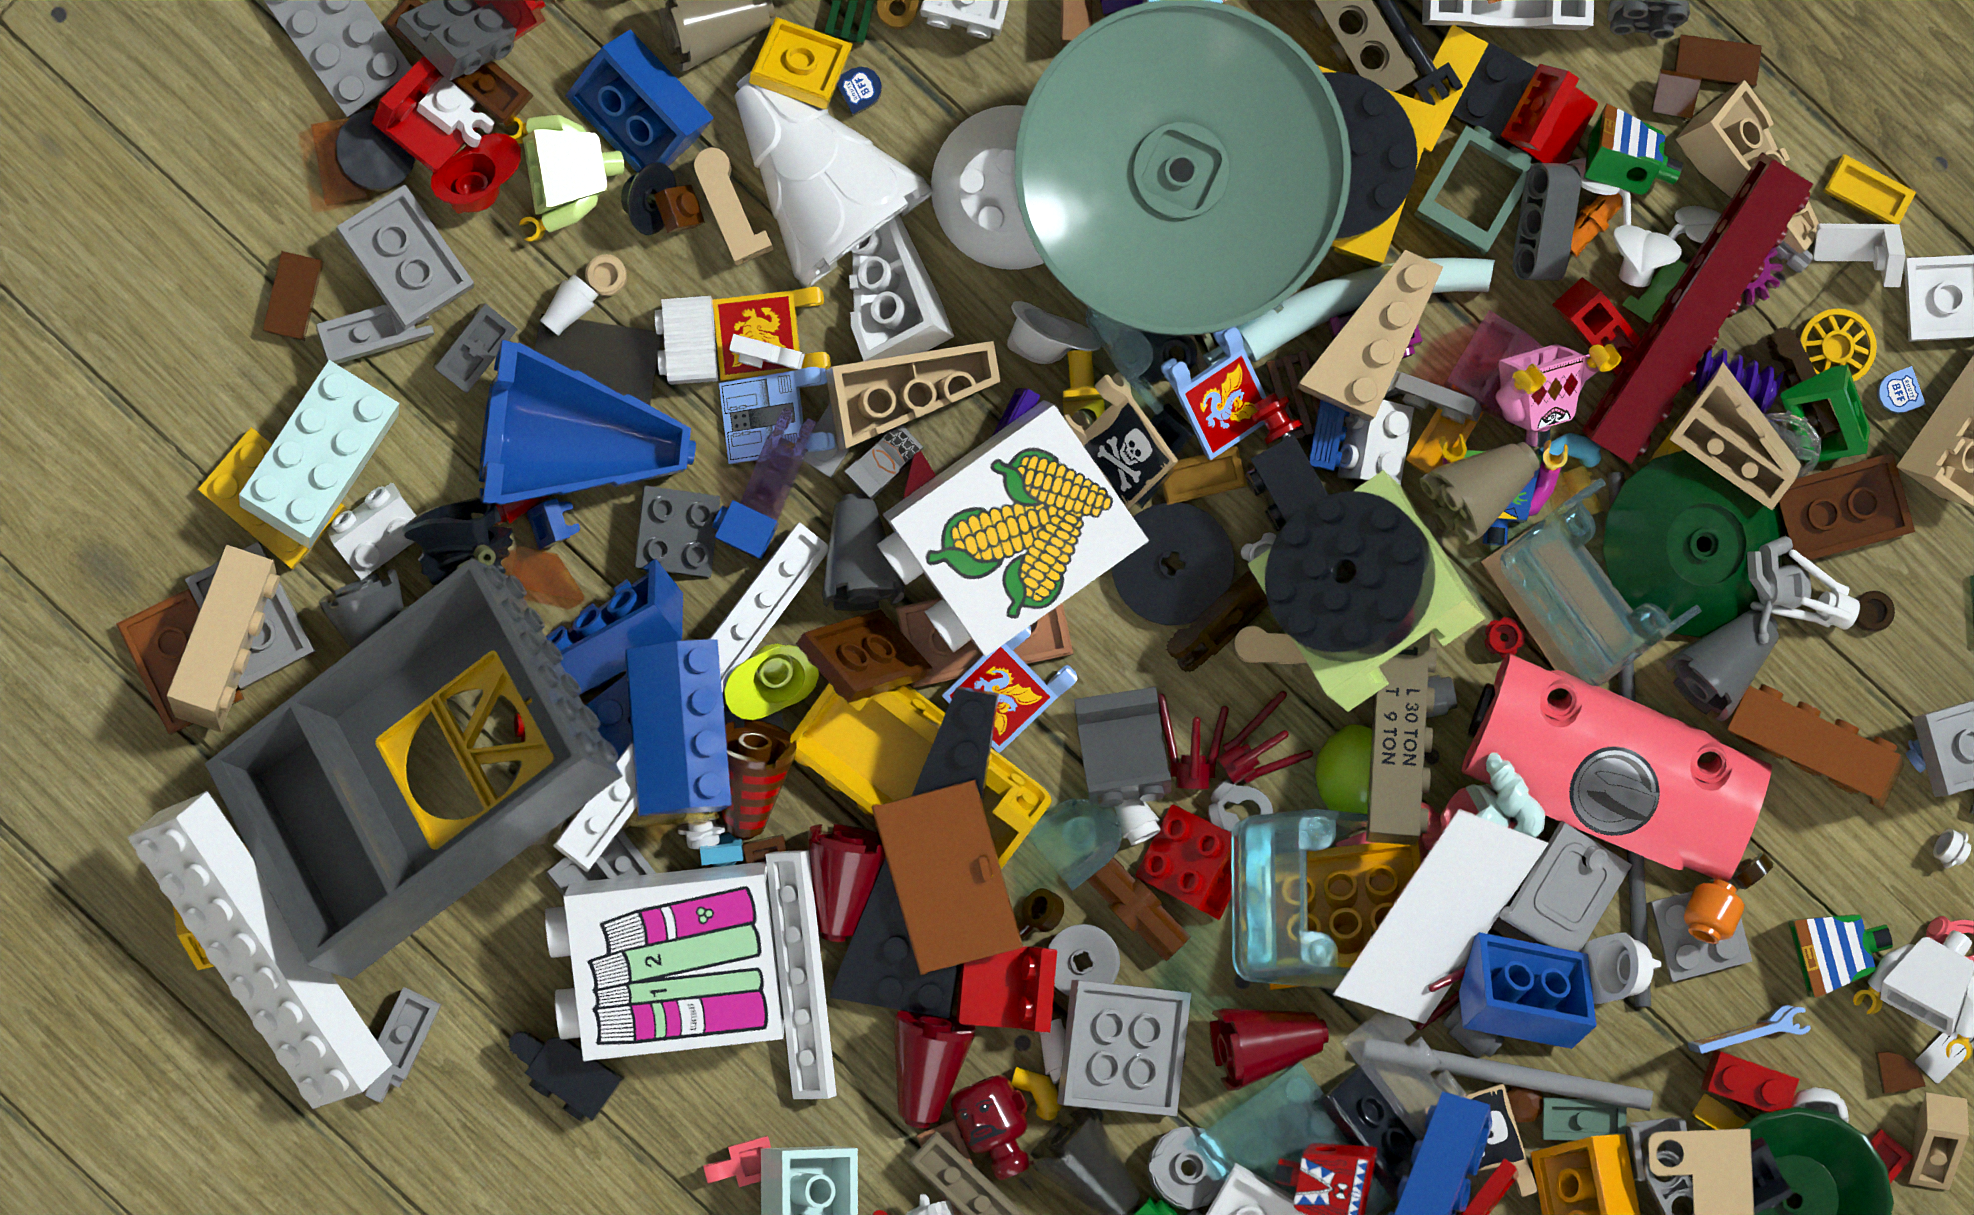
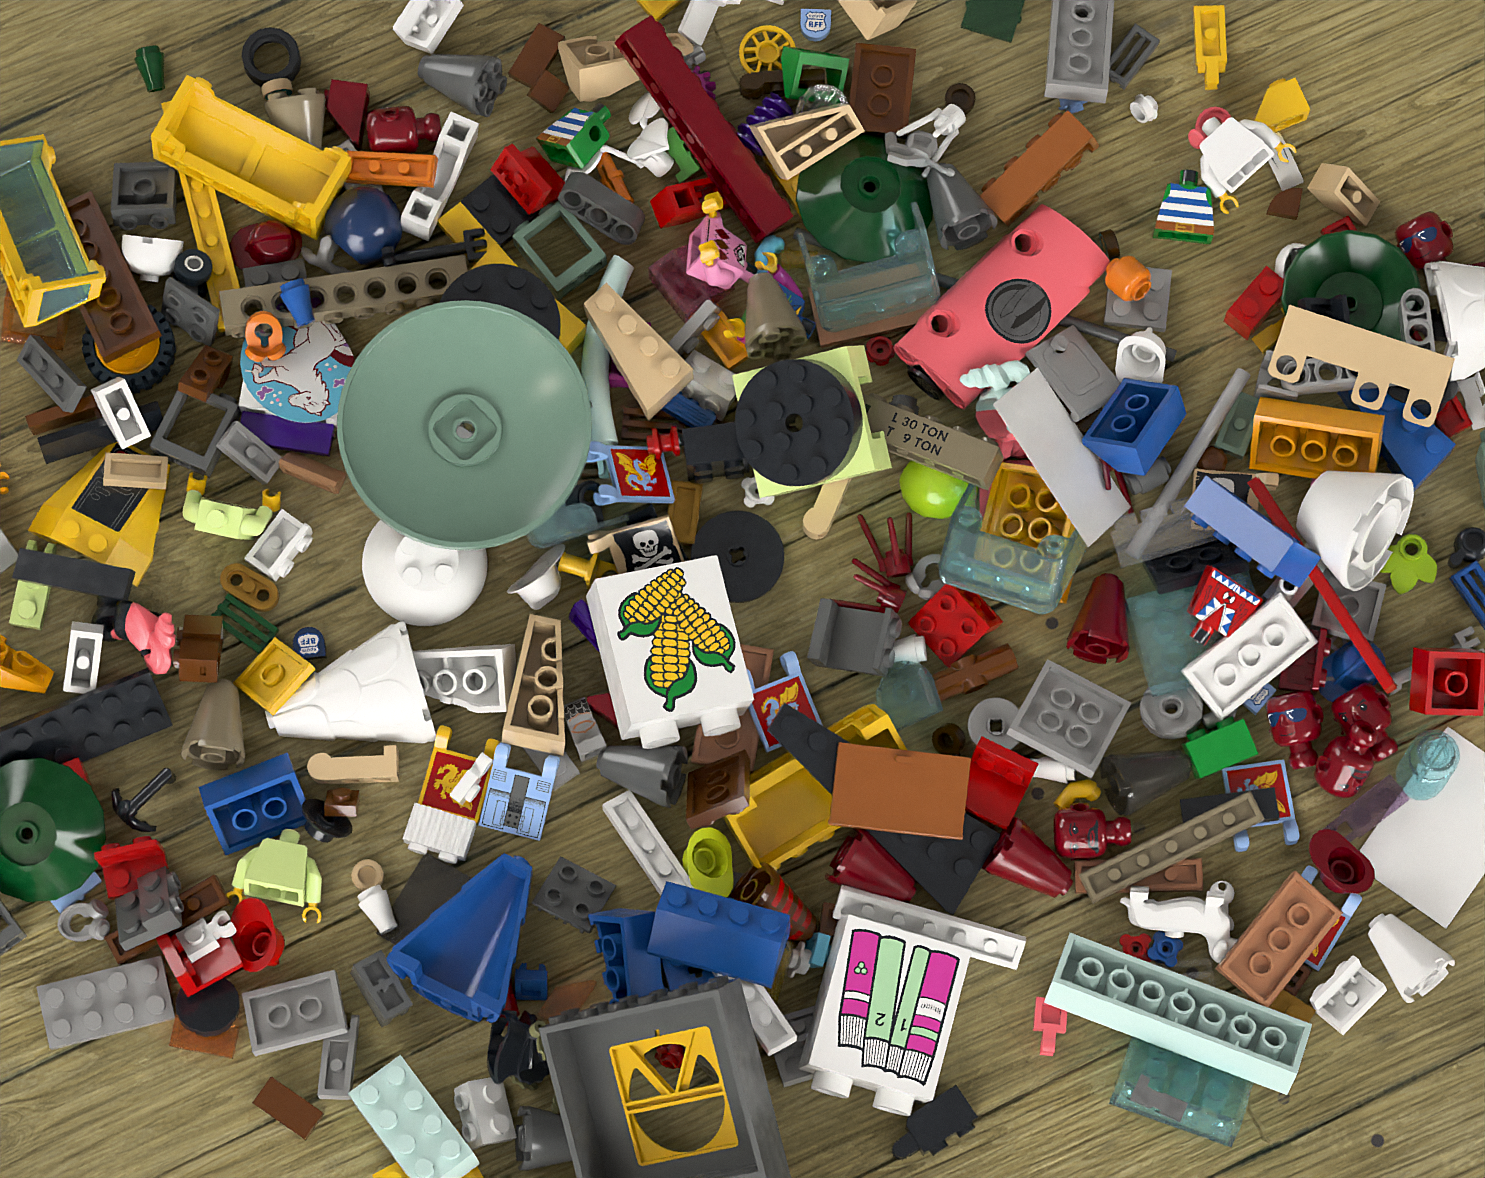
camera: 70 degrees left, 10 degrees down
blue brick [712,500,779,561] -> none
clear purple hinge [740,407,816,521] -> none
dark brown hinge [1166,570,1269,673] -> none
light blue flag [1687,1005,1811,1054] -> none

